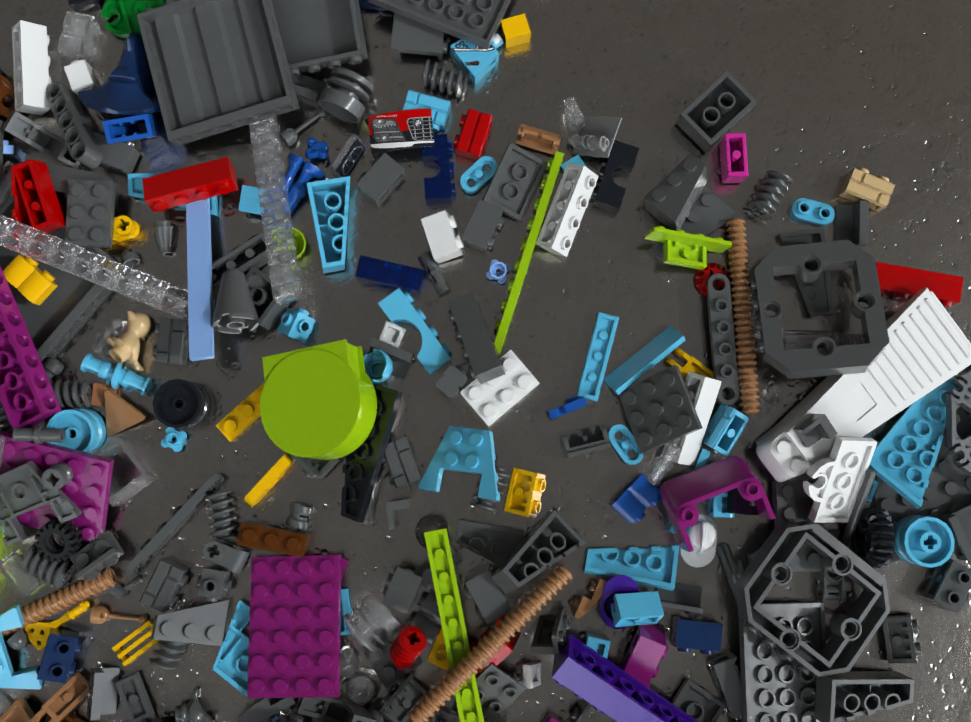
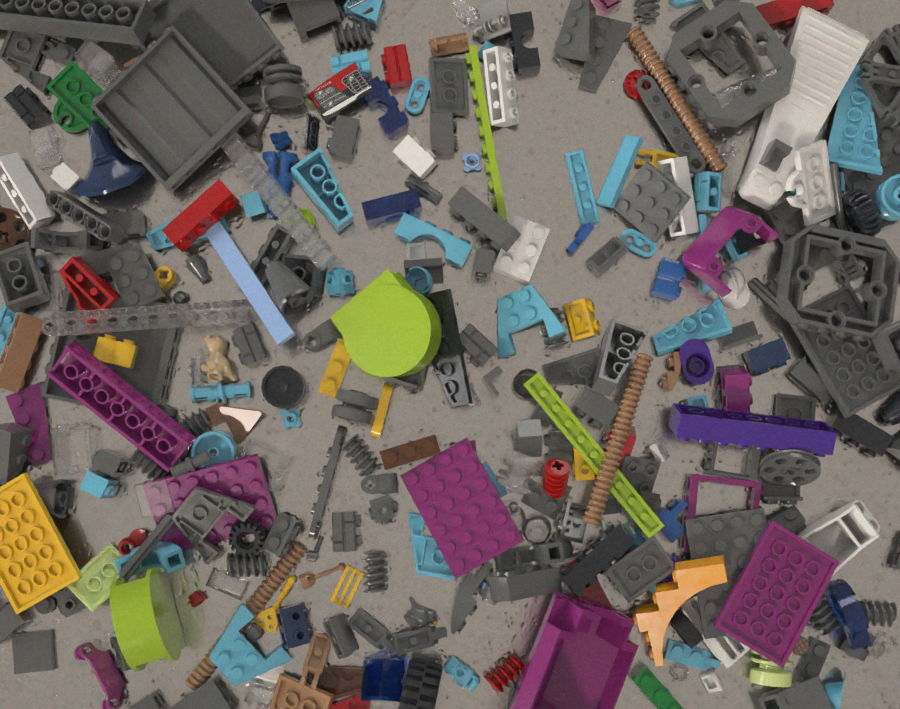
camera: 25 degrees left, 0 degrees up
dark grey wheel [42,463,73,491] -> none
blue slope [102,114,161,144] -> none
dark grey wing [151,600,229,646] -> none
dark grey wheel [285,502,313,530] -> none
dark grey bracket [531,607,570,655] -> none
medium azure hinge [611,591,664,627] -> none
lime bracket [644,226,732,270] -> none
clear pin [646,441,682,486] -> none
none -> dark grey piece [303,319,341,352]
none -> dark grey wheel [331,388,379,425]

